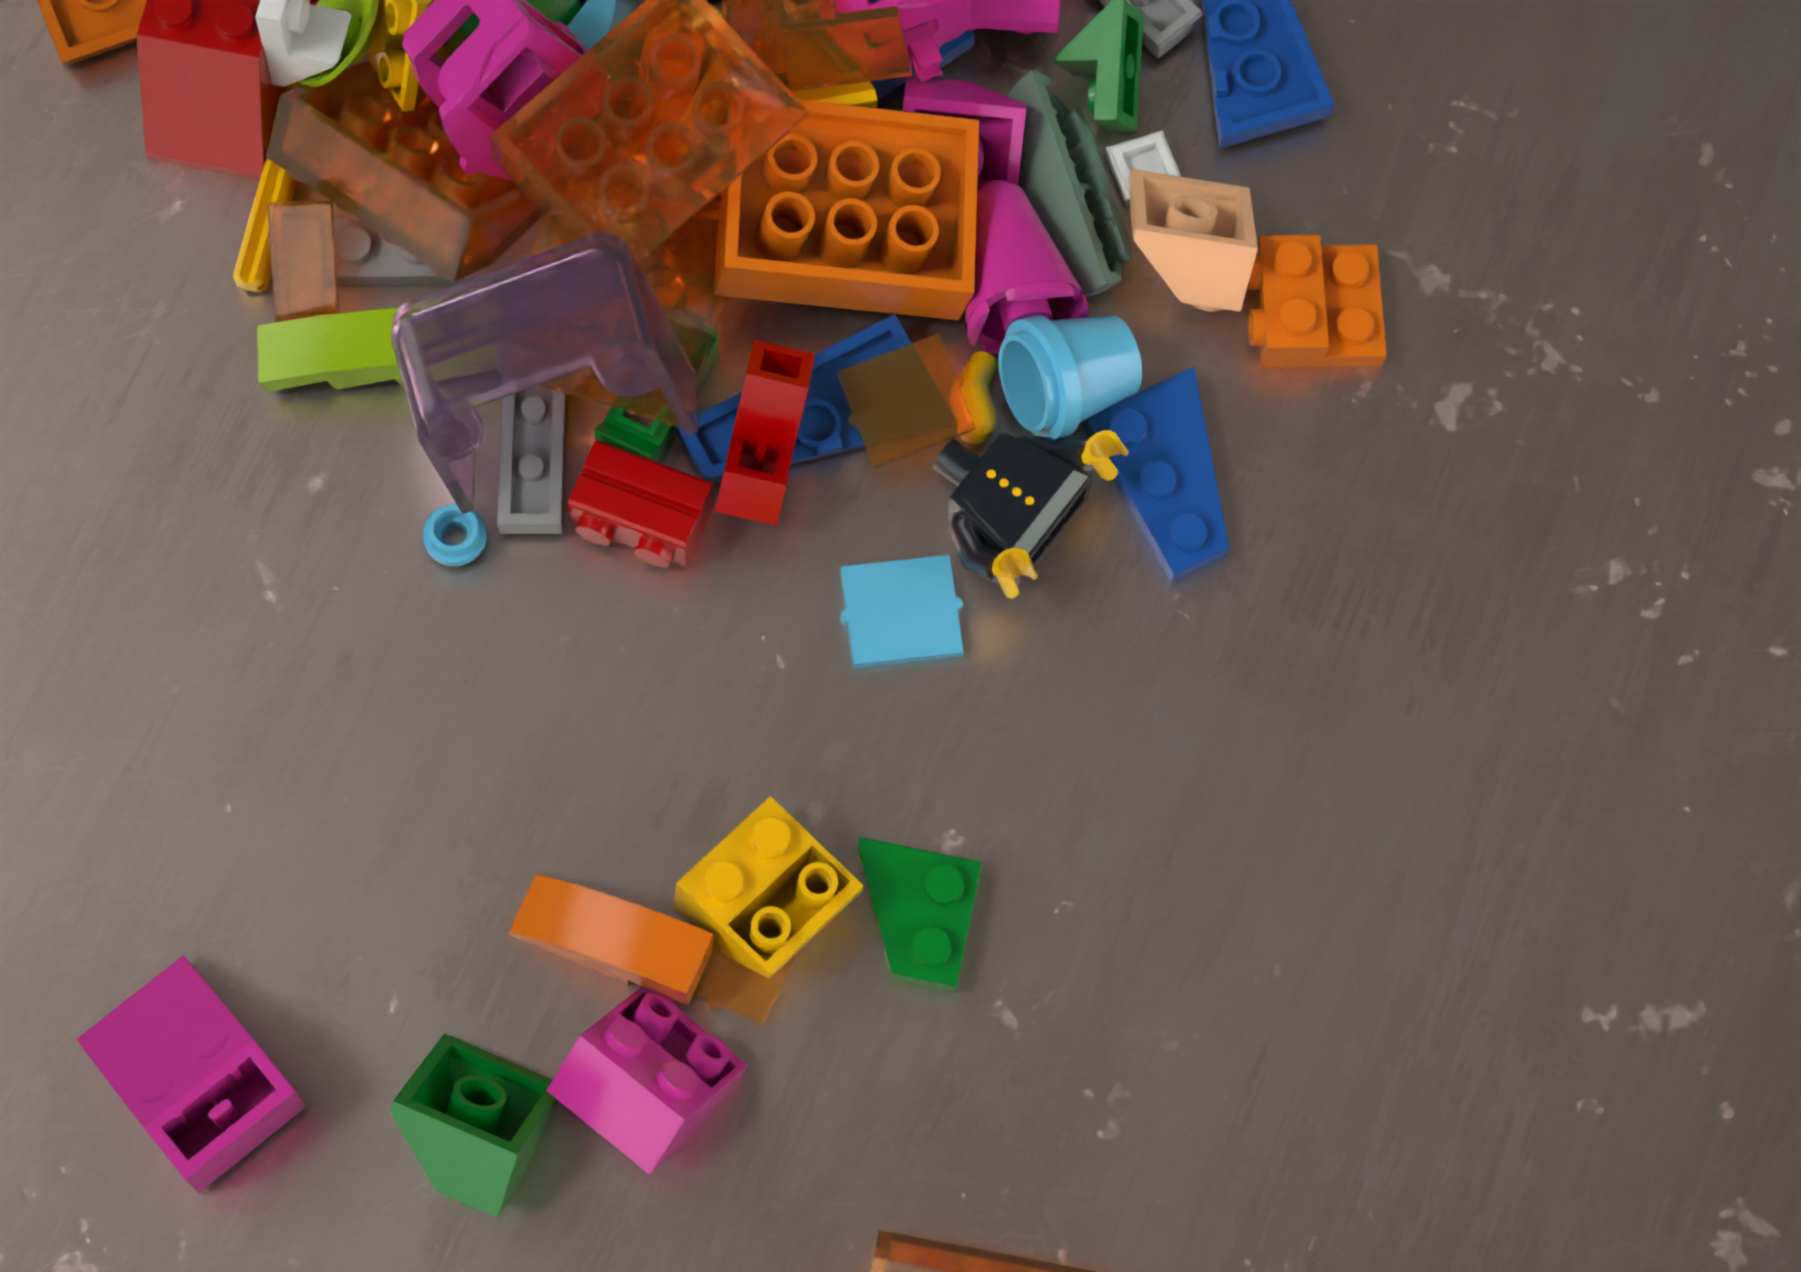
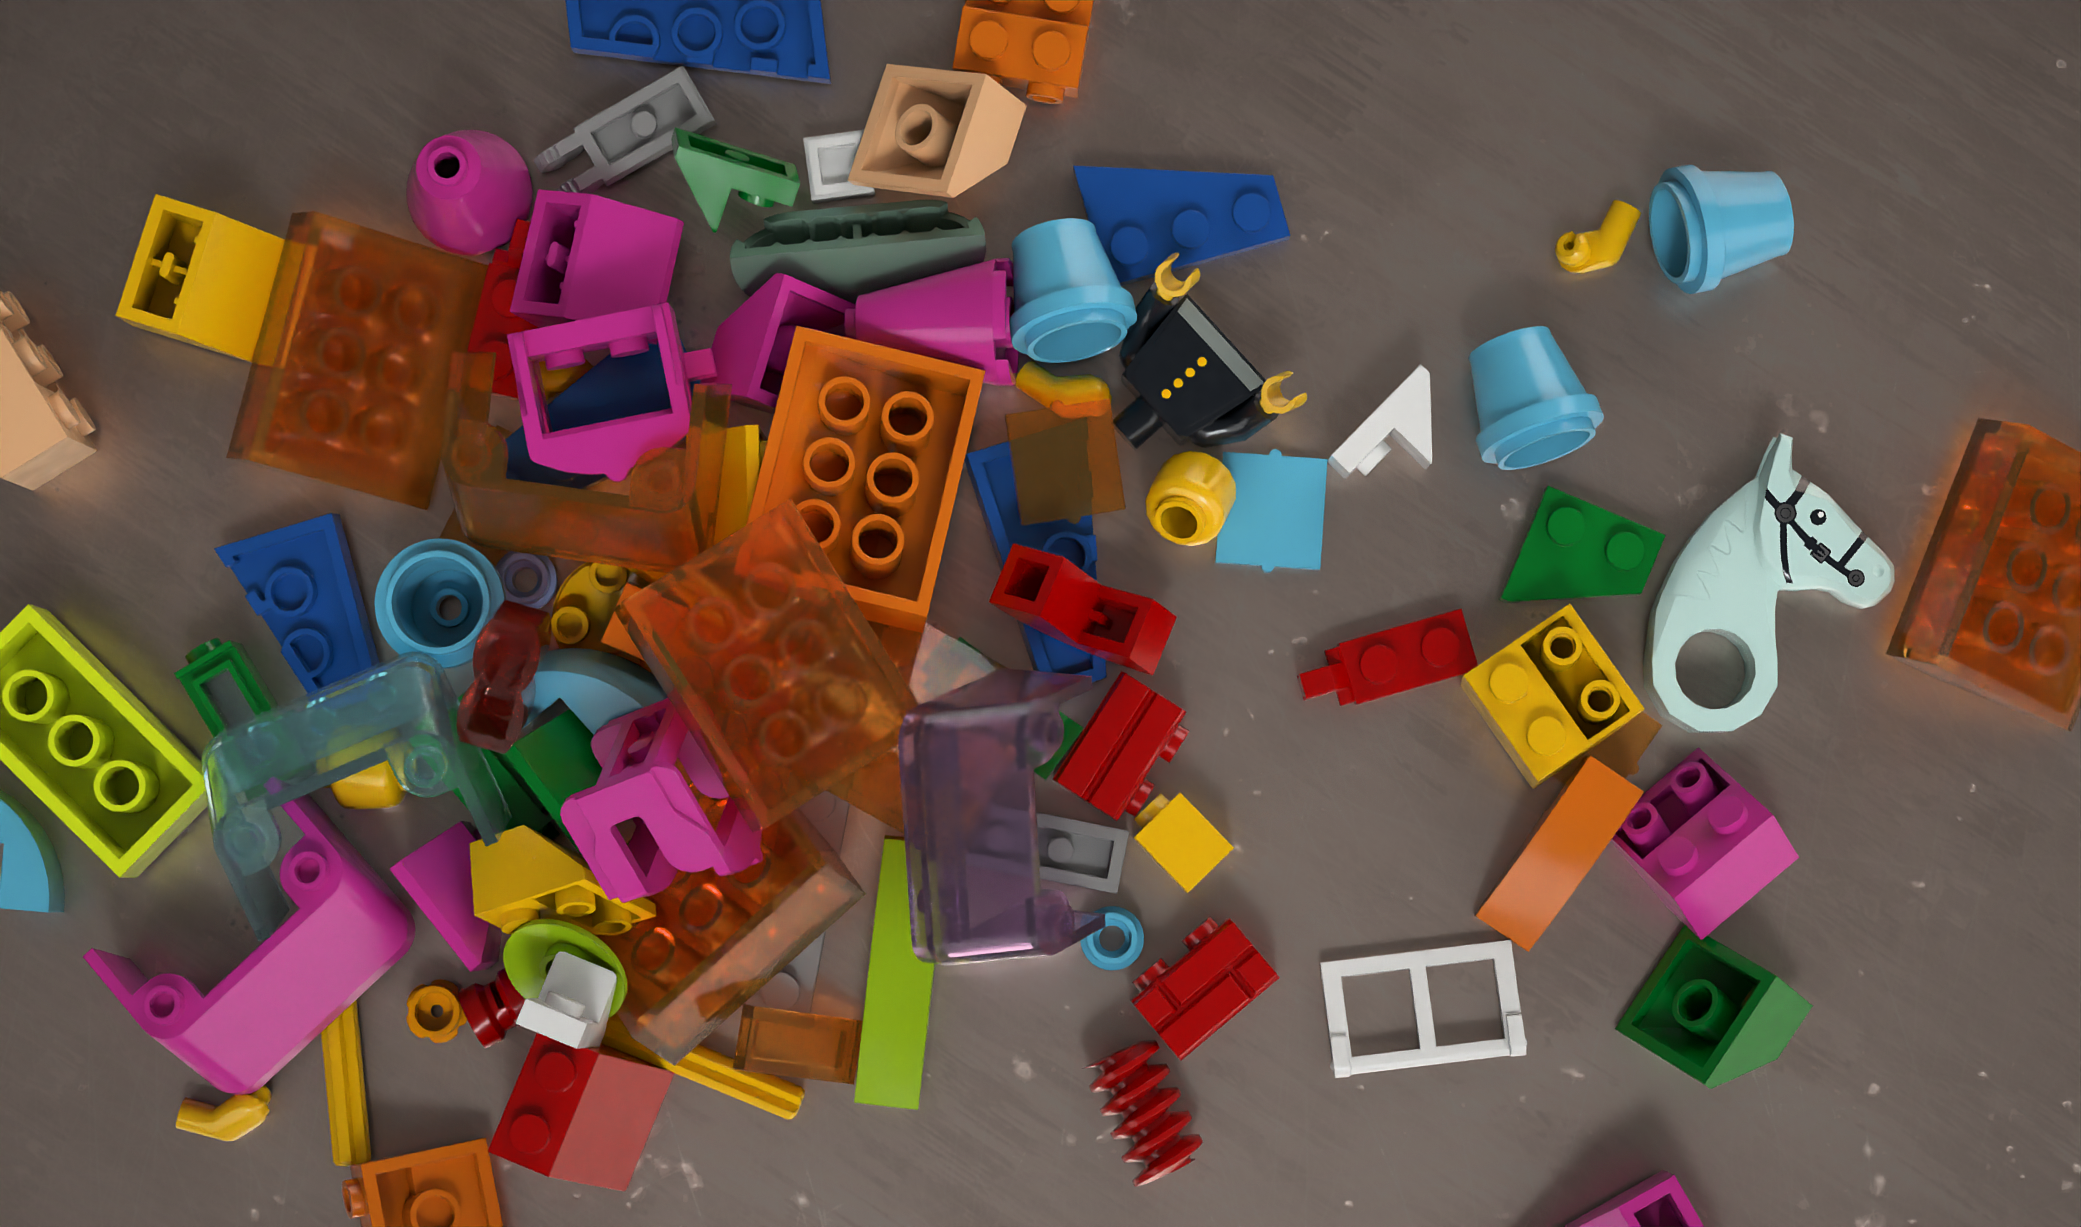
camera: 70 degrees left, 15 degrees up
none -> red piece [1082,1040,1203,1187]
none -> red brick [1130,916,1280,1061]
none -> yellow brick [1133,793,1234,893]
none -> yellow head [1145,451,1236,546]
none -> red hinge [1297,608,1478,706]
none -> white window [1320,940,1527,1078]
none -> white slope [1328,364,1432,479]
none -> medium azure piece [1468,326,1604,470]
none -> yellow arm [1555,200,1642,274]
none -> light aqua animal [1643,433,1895,733]
none -> medium azure piece [1649,164,1794,294]

